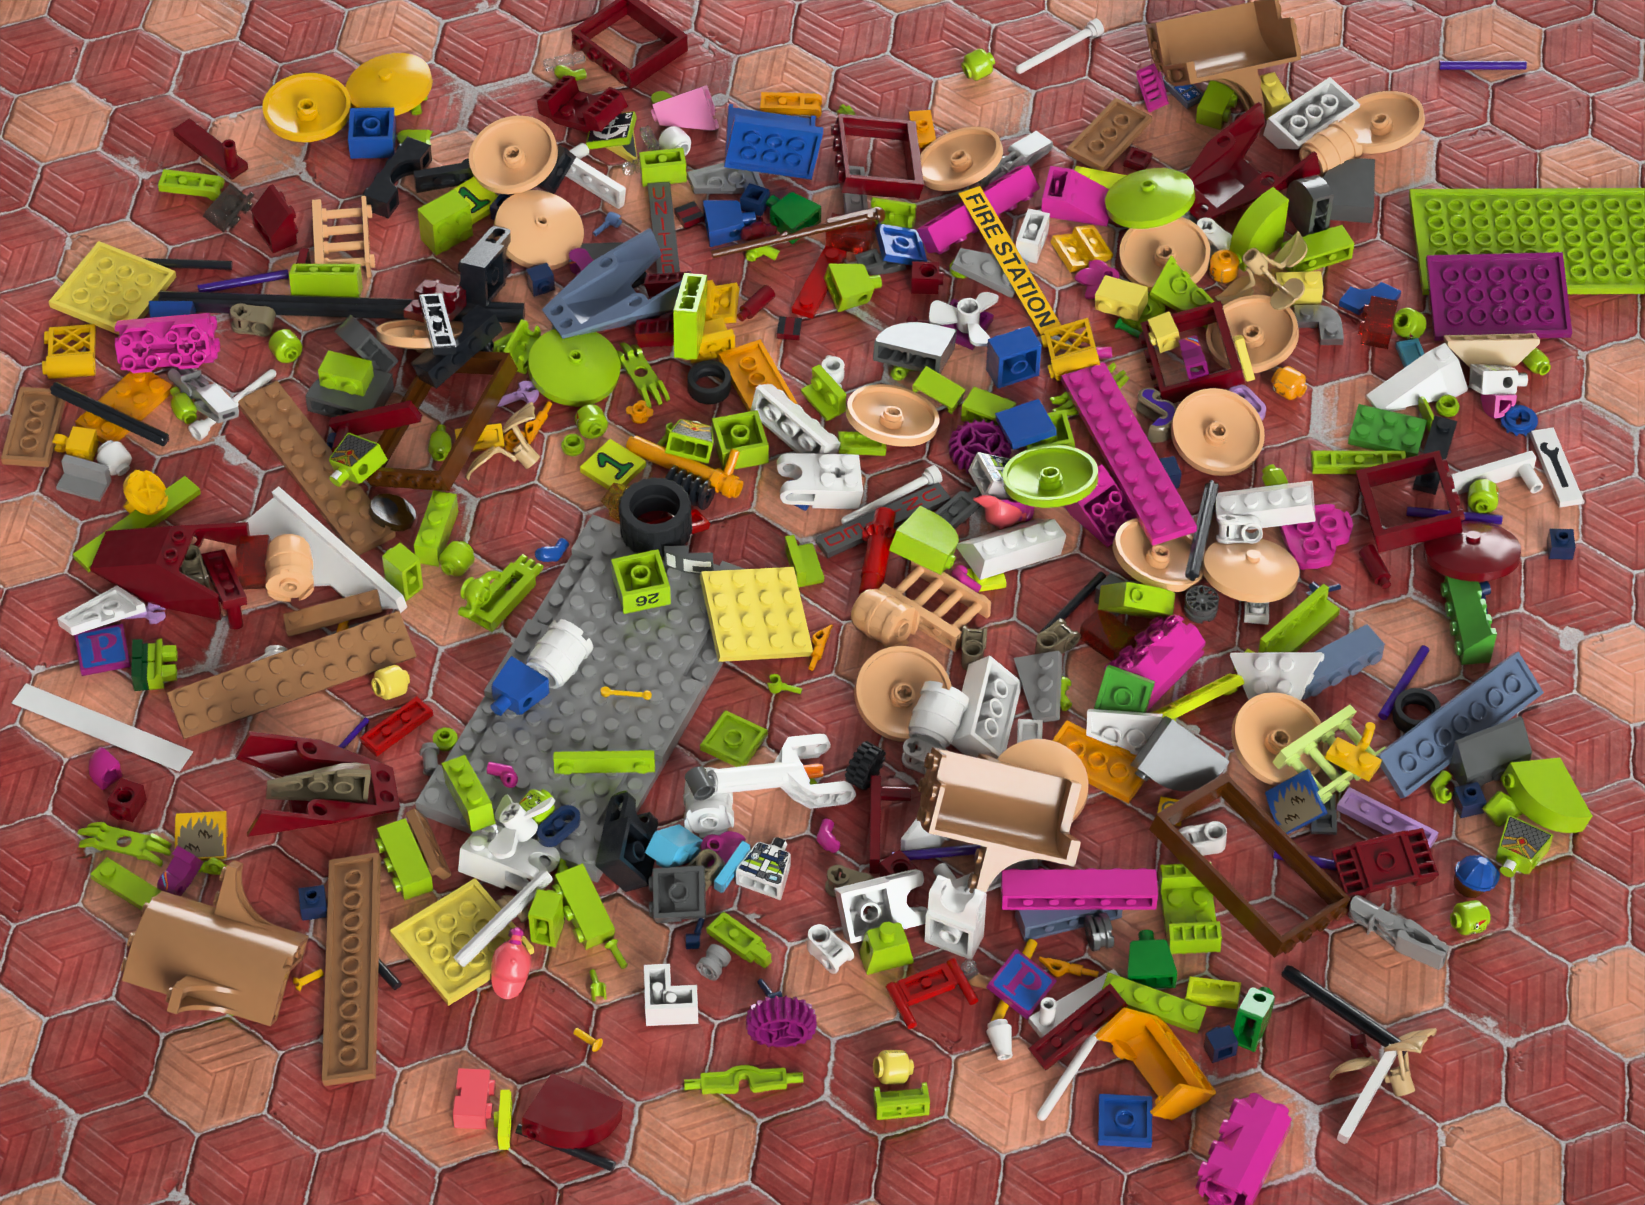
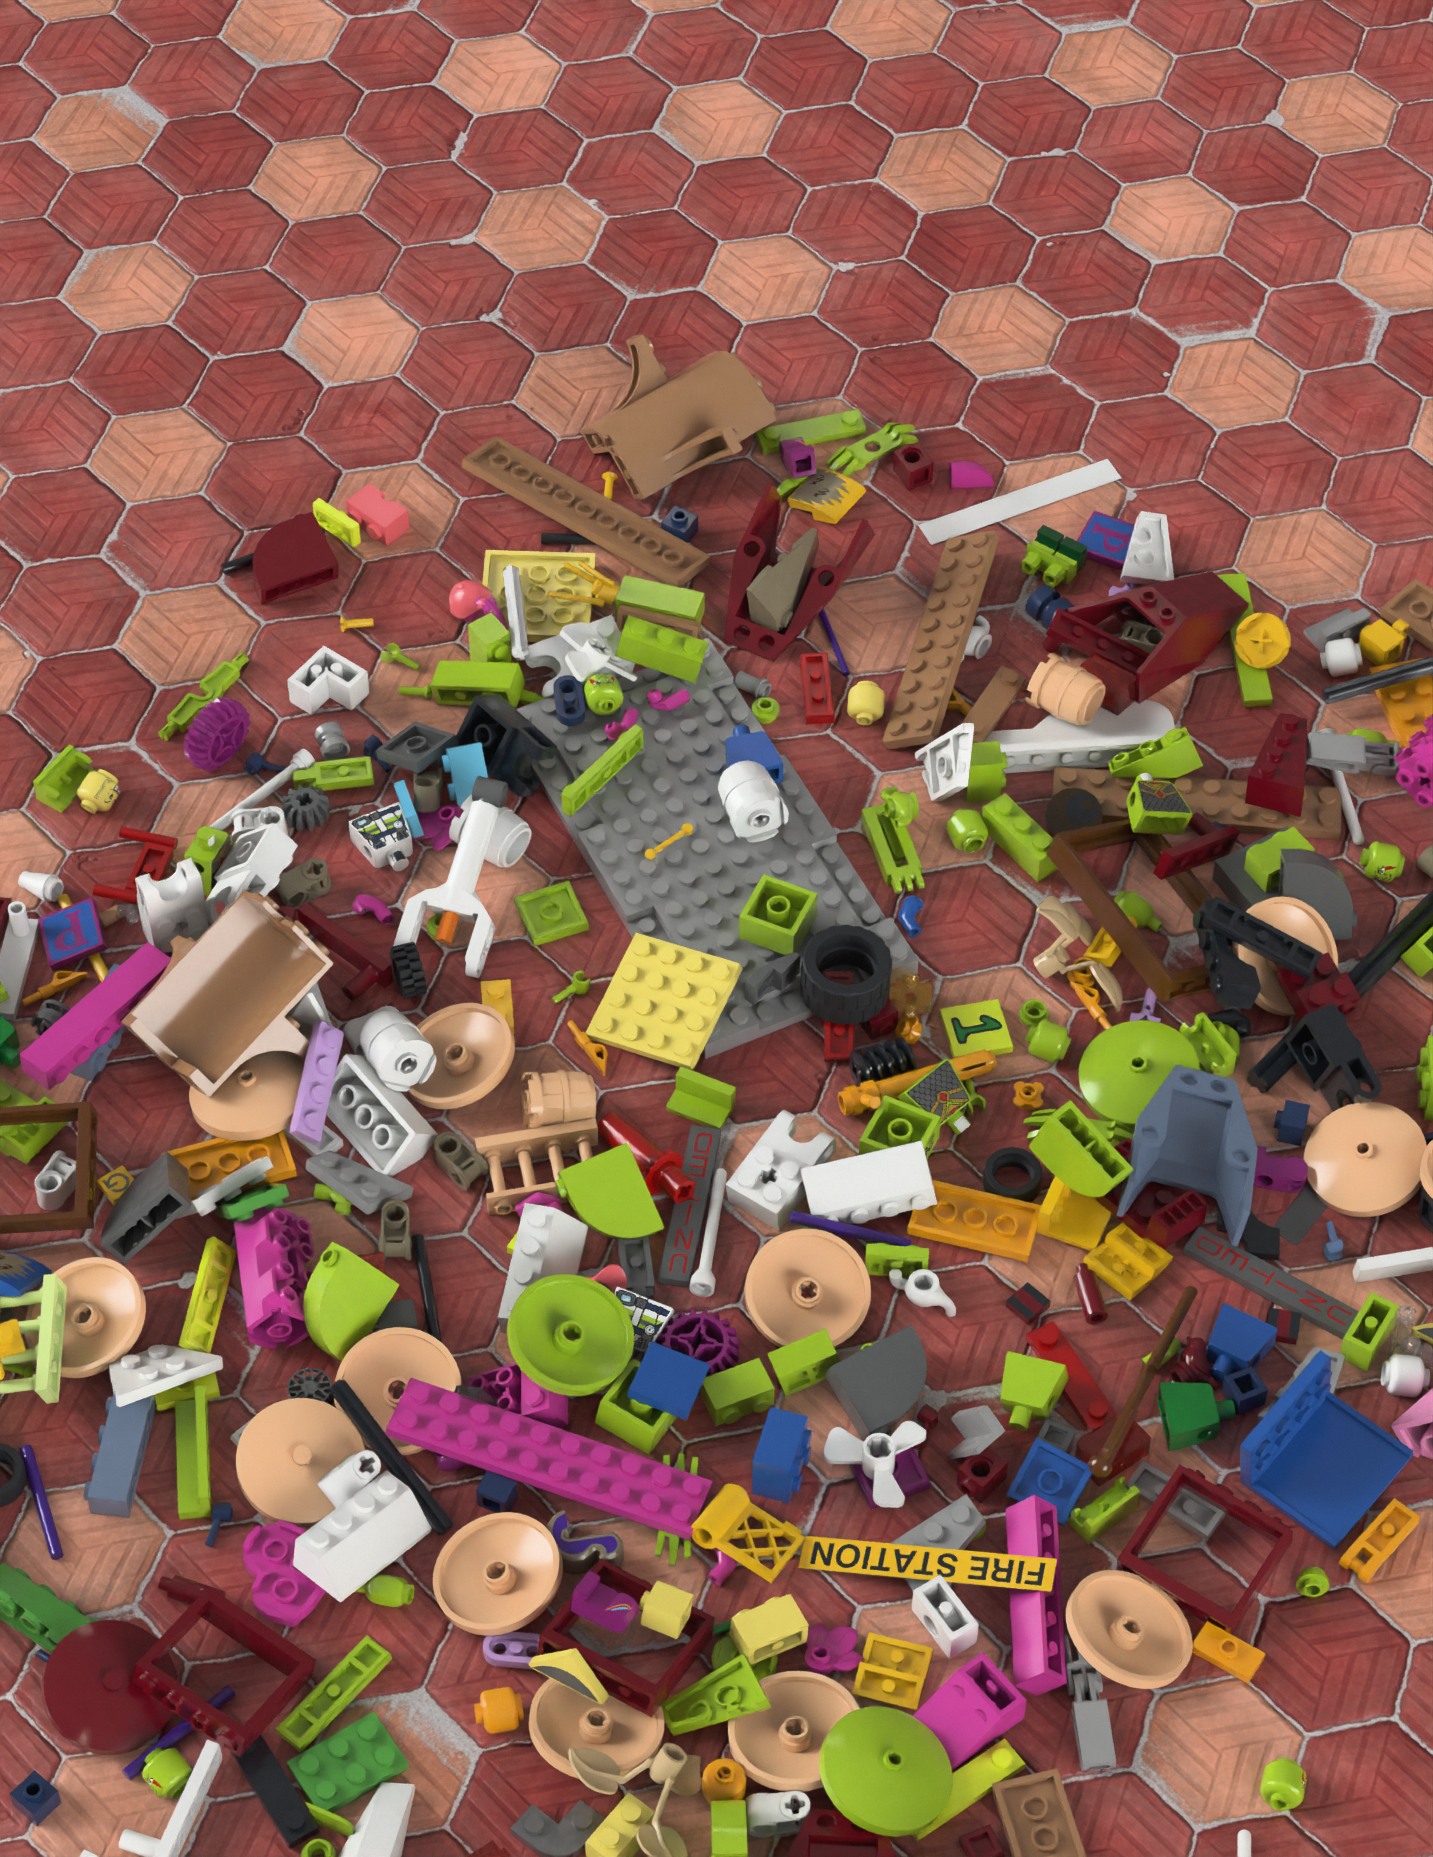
camera: 130 degrees right, 0 degrees up
none -> white piece [209,749,316,831]
none -> dark grey gear [282,784,330,833]
none -> lavender plate [289,1020,344,1144]
none -> clear smoke tile [454,1385,498,1407]
none -> yellow plate [481,979,514,1034]
none -> yellow plant [548,560,619,608]
none -> dark pink arm [605,708,638,741]
none -> dark purple bar [789,1210,912,1246]
none -> white wing [915,723,974,801]
none -> light grey panel [947,1405,1005,1459]
none -> dark blue wheel [1025,584,1075,629]
none -> lime slope [1107,727,1203,778]
none -> dark red wedge [1245,713,1307,817]

